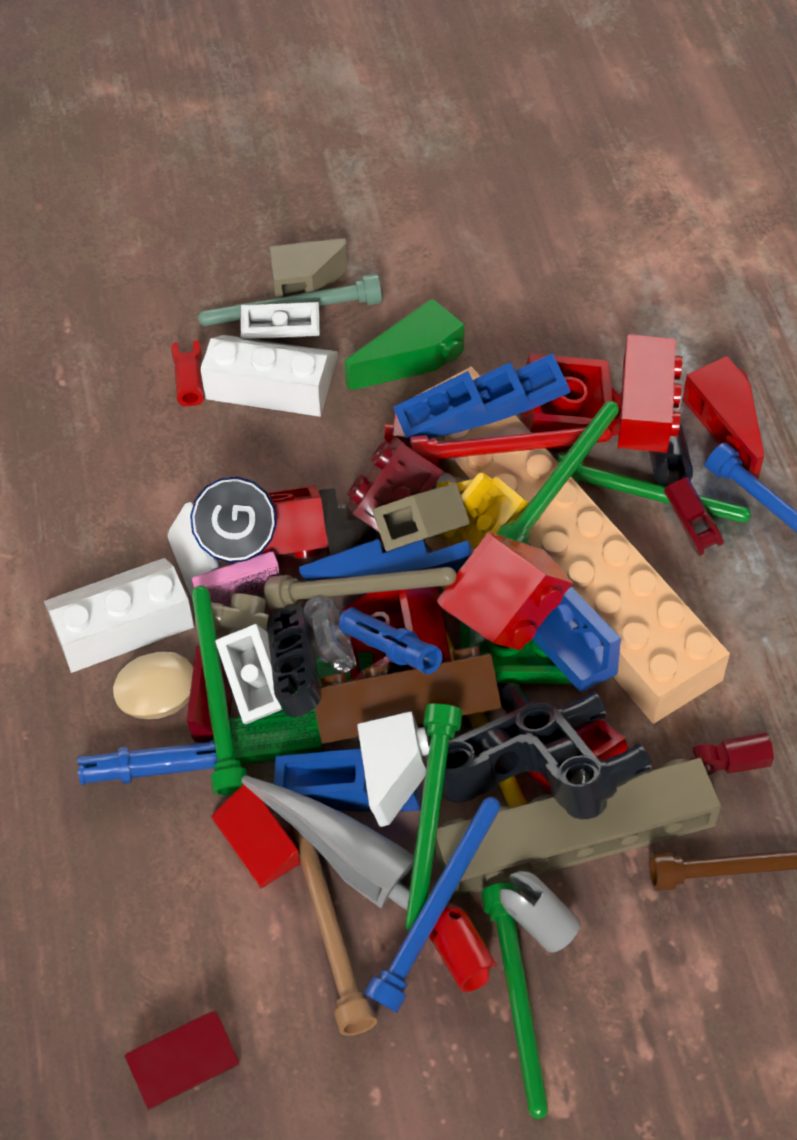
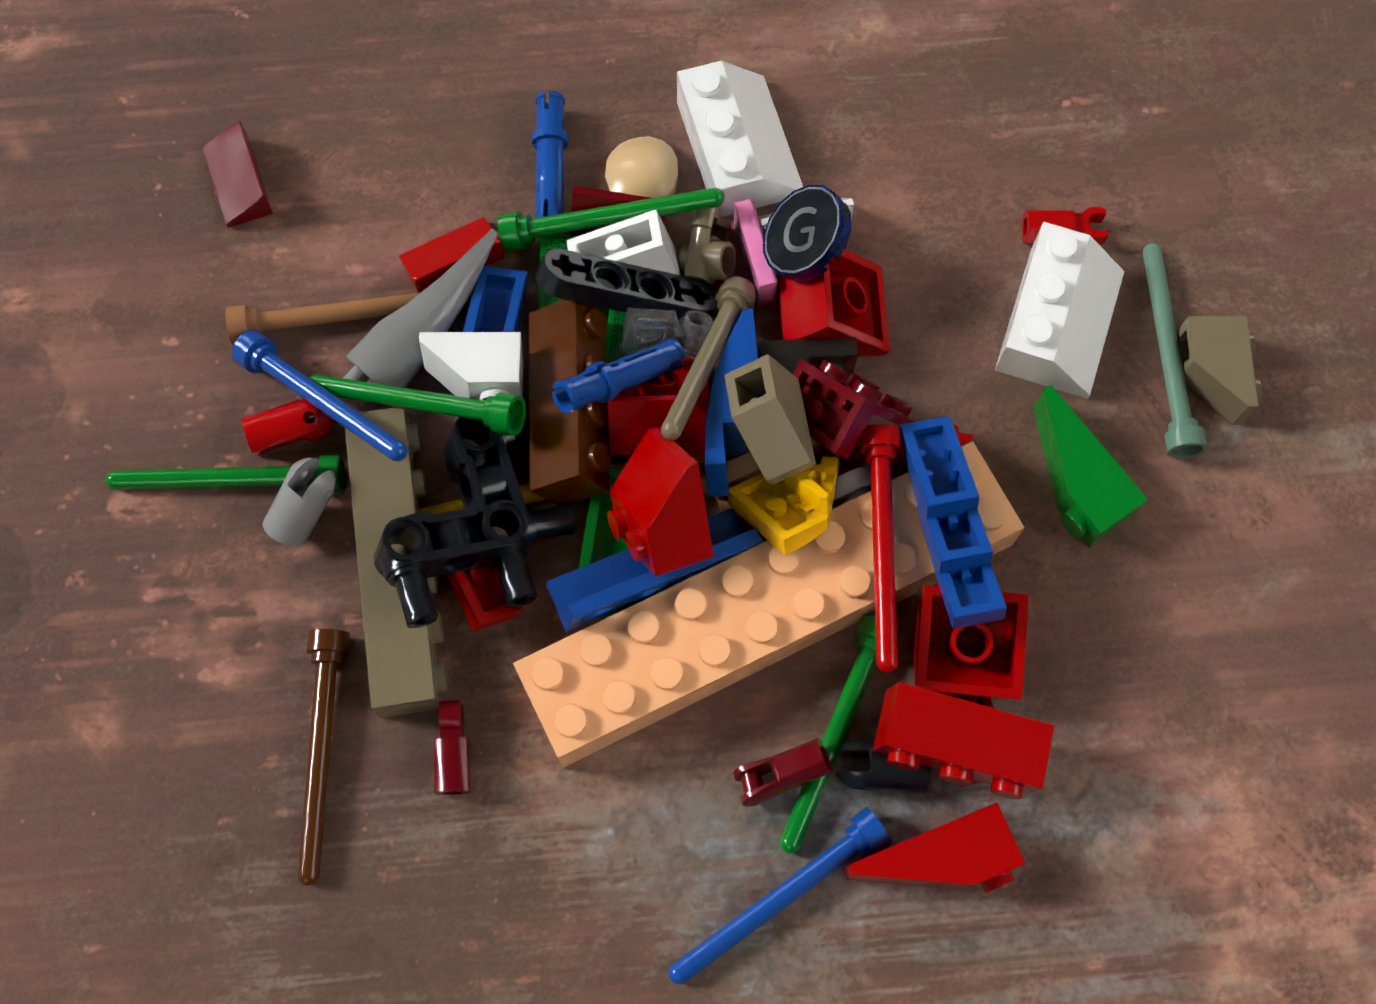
camera: 95 degrees right, 15 degrees up
white slope [241,302,320,339] -> none
green piece [495,401,619,545] -> none

